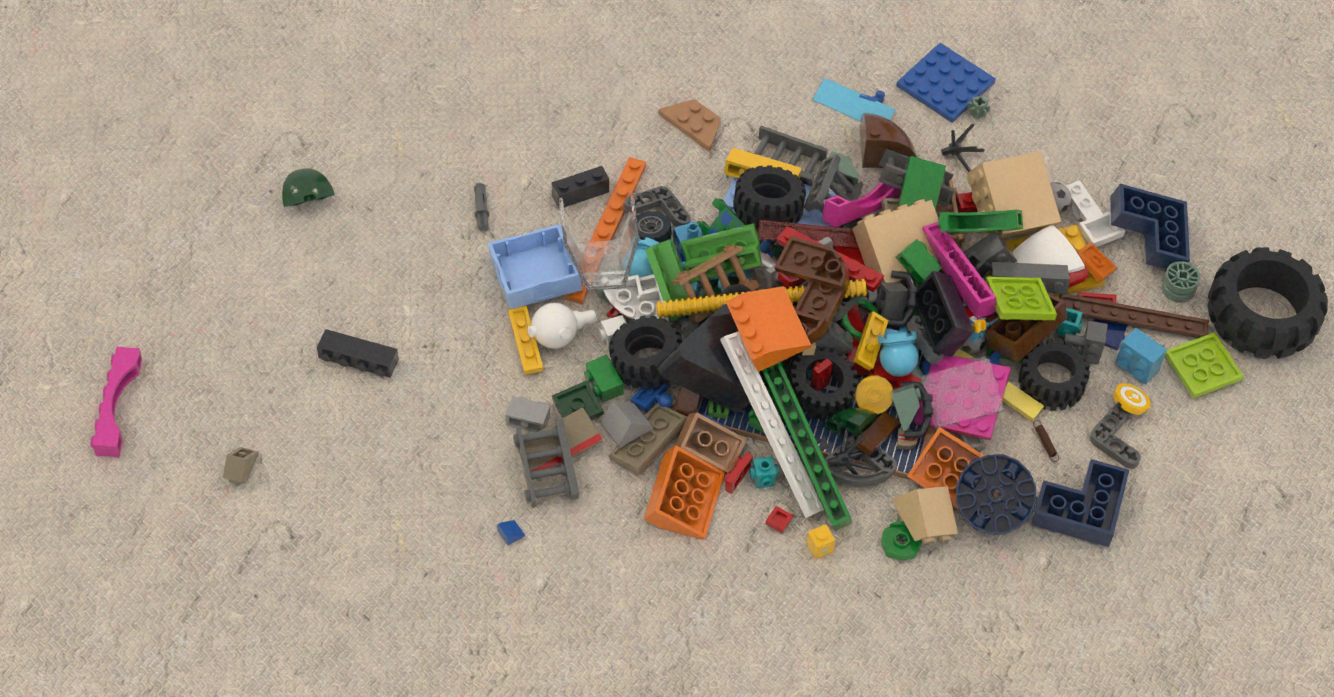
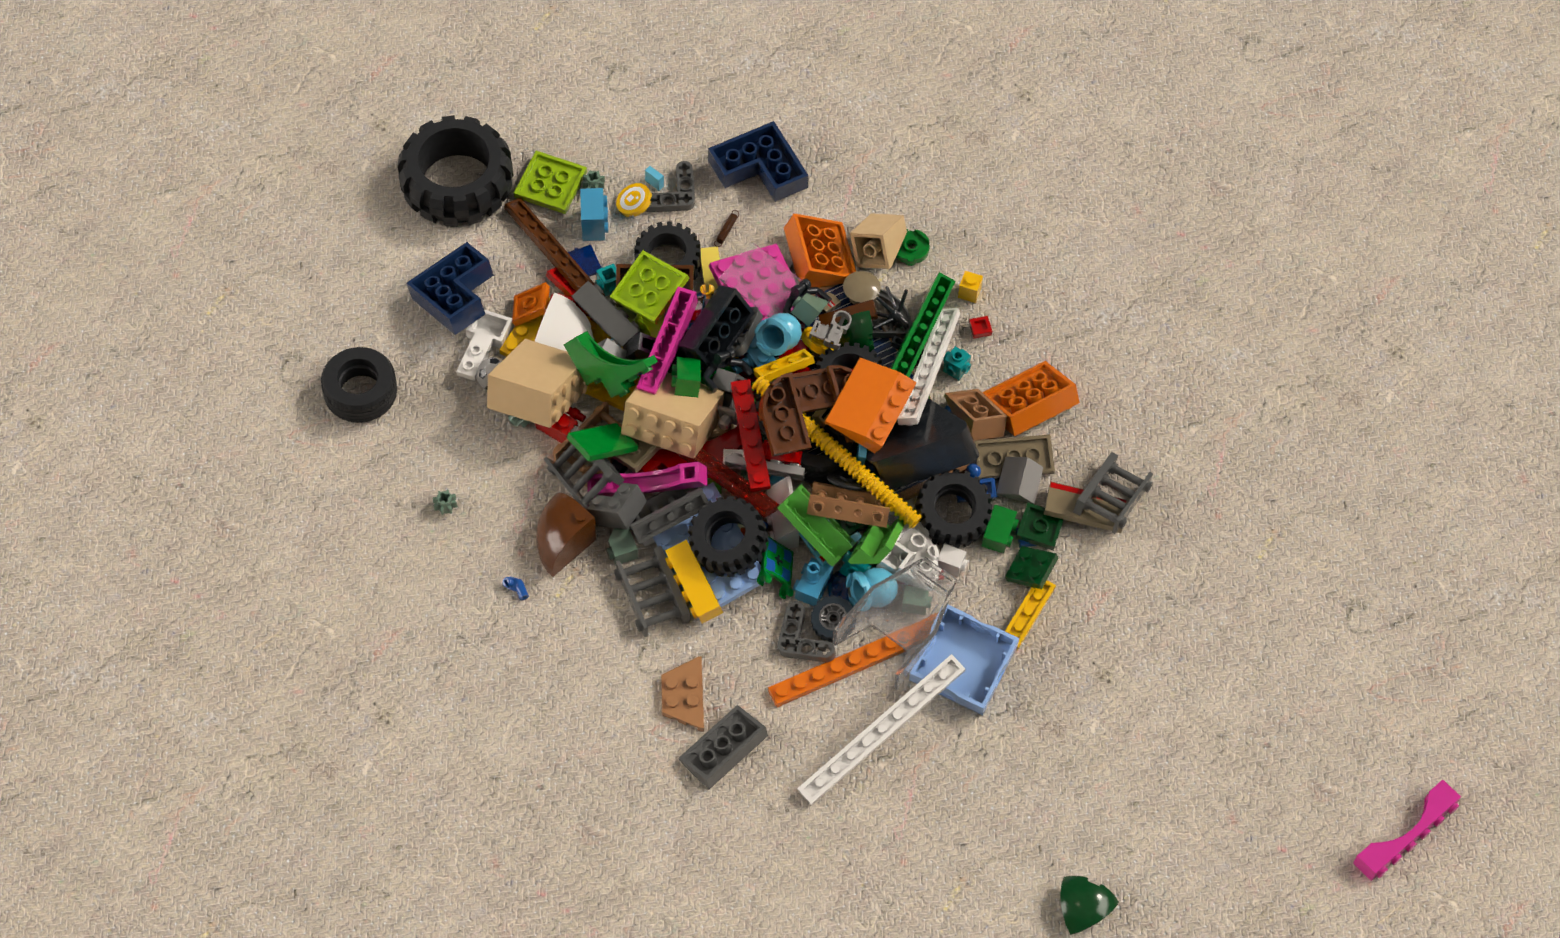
camera: 135 degrees left, 5 degrees up
dark tan slope [223,447,259,484] -> none
black brick [317,329,399,378] -> none
dark grey axle [474,183,489,231] -> none
blue slope [497,520,525,545] -> none
light grey brick [505,396,550,432] -> none
white piece [528,303,597,349] -> none
black brick [551,166,609,209] -> none
red plate [724,452,753,494] -> none
medium azure sticker [813,78,896,121] -> none
blue plate [896,43,996,123] -> none
black plant [941,123,985,172] -> none
dark blue brick [956,454,1036,535] -> none
dark grey brick [1064,321,1108,364] -> none
sand green wheel [1162,261,1200,303] -> none
none -> black tyre [321,347,397,423]
none -> sand green gear [582,170,605,189]
none -> dark grey brick [587,483,647,530]
none -> medium azure tile [645,166,664,191]
none -> dark grey slope [679,705,768,789]
none -> white plate [797,654,966,805]
none -> light grey piece [808,310,852,350]
none -> dark tan dish [843,271,881,304]
none -> dark green plate [1005,546,1058,589]

